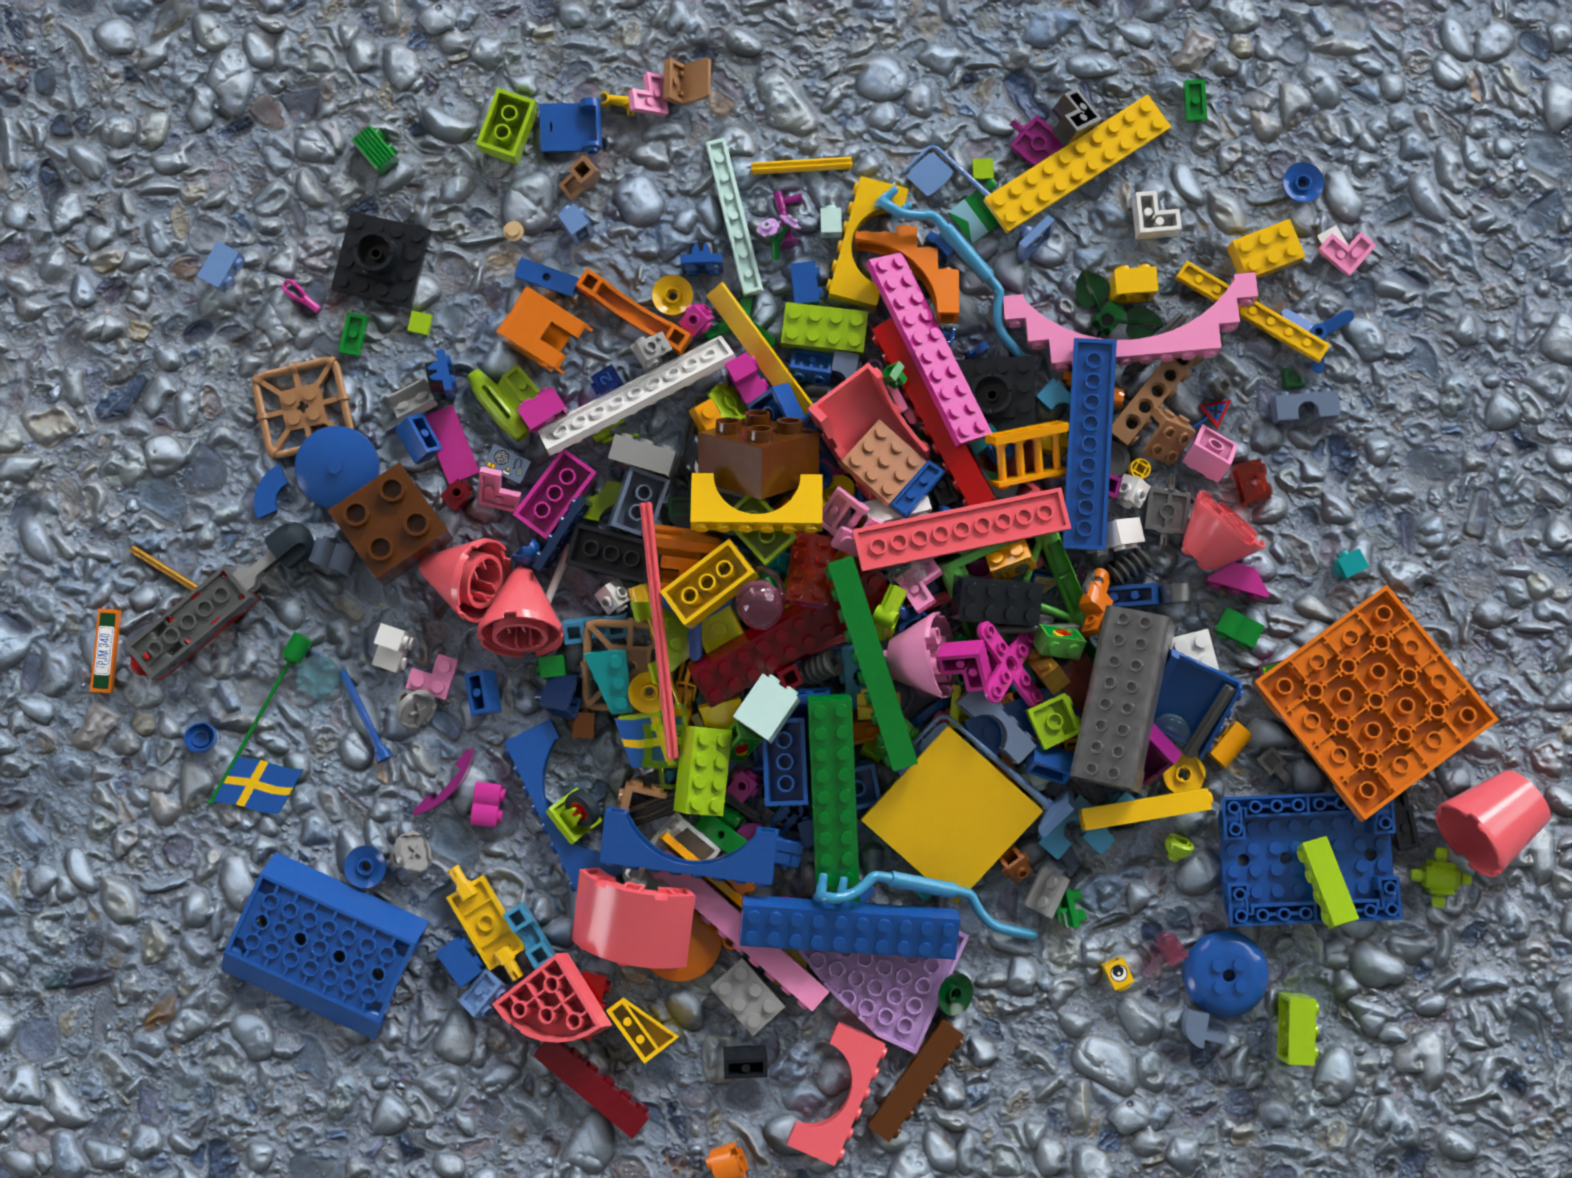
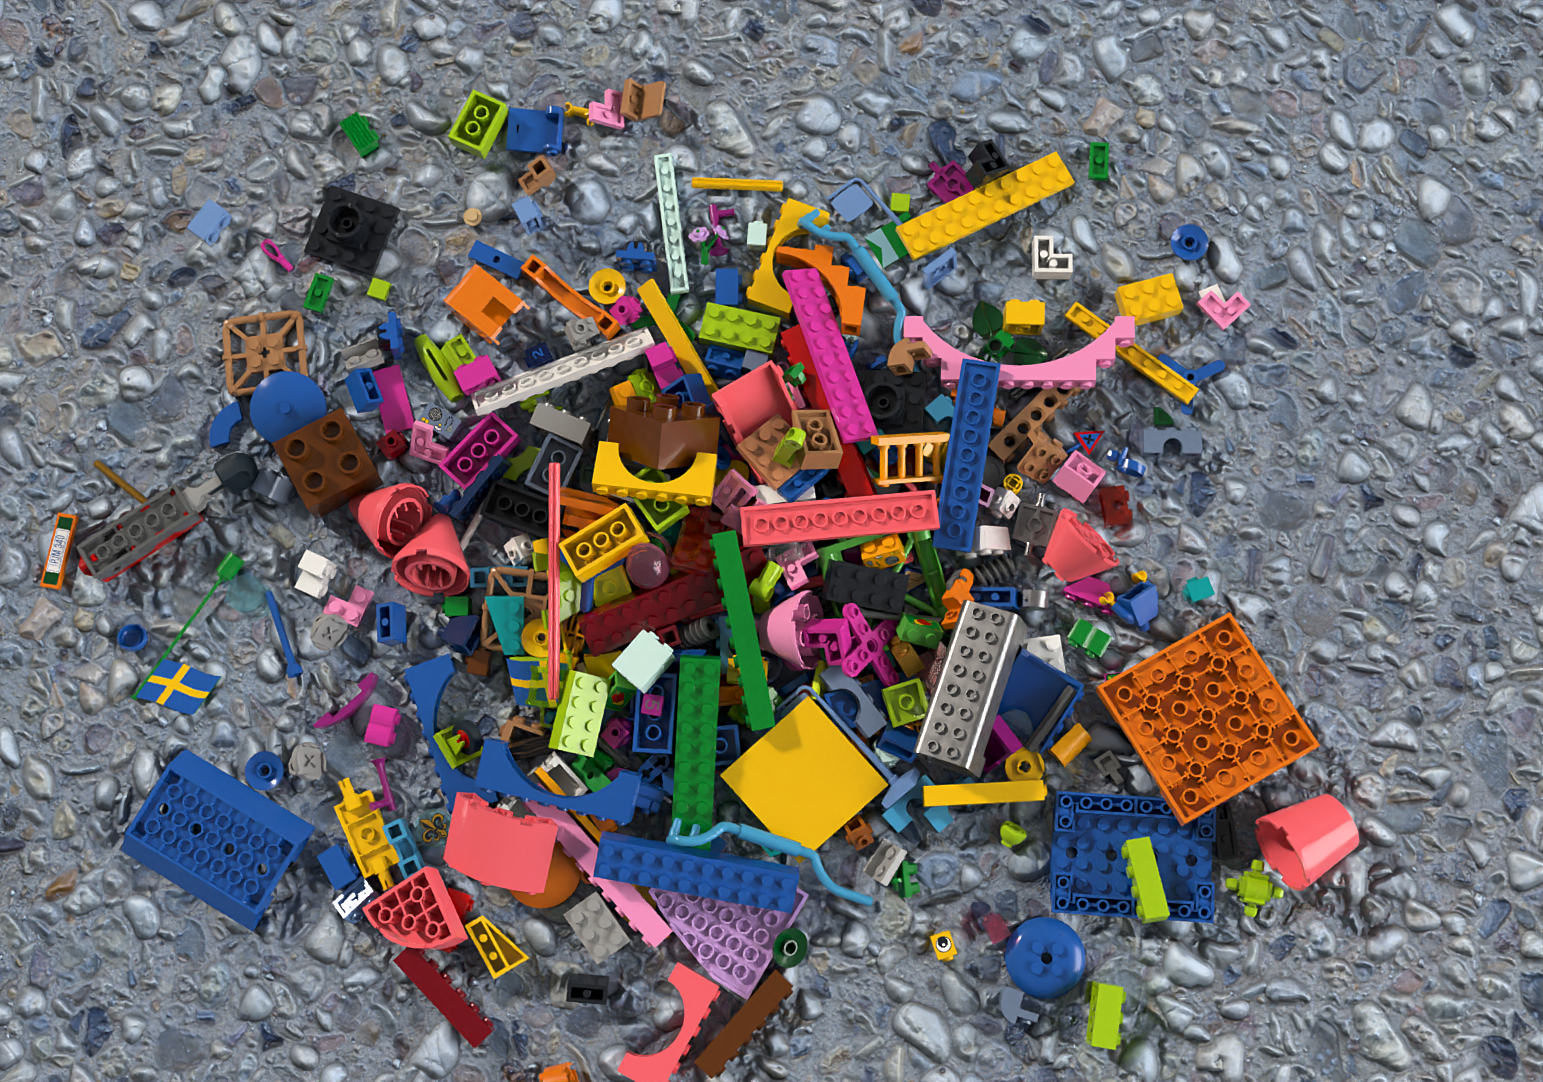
camera: 10 degrees right, 5 degrees down
none -> magenta piece [369,756,397,812]
none -> tile [414,809,451,848]
none -> magenta tile [641,693,665,717]
none -> lime leg [772,427,806,468]
none -> medium nougat slope [791,409,843,470]
none -> medium nougat brick [887,338,933,376]
none -> blue torso [1099,571,1159,632]
none -> blue piece [1107,447,1146,478]

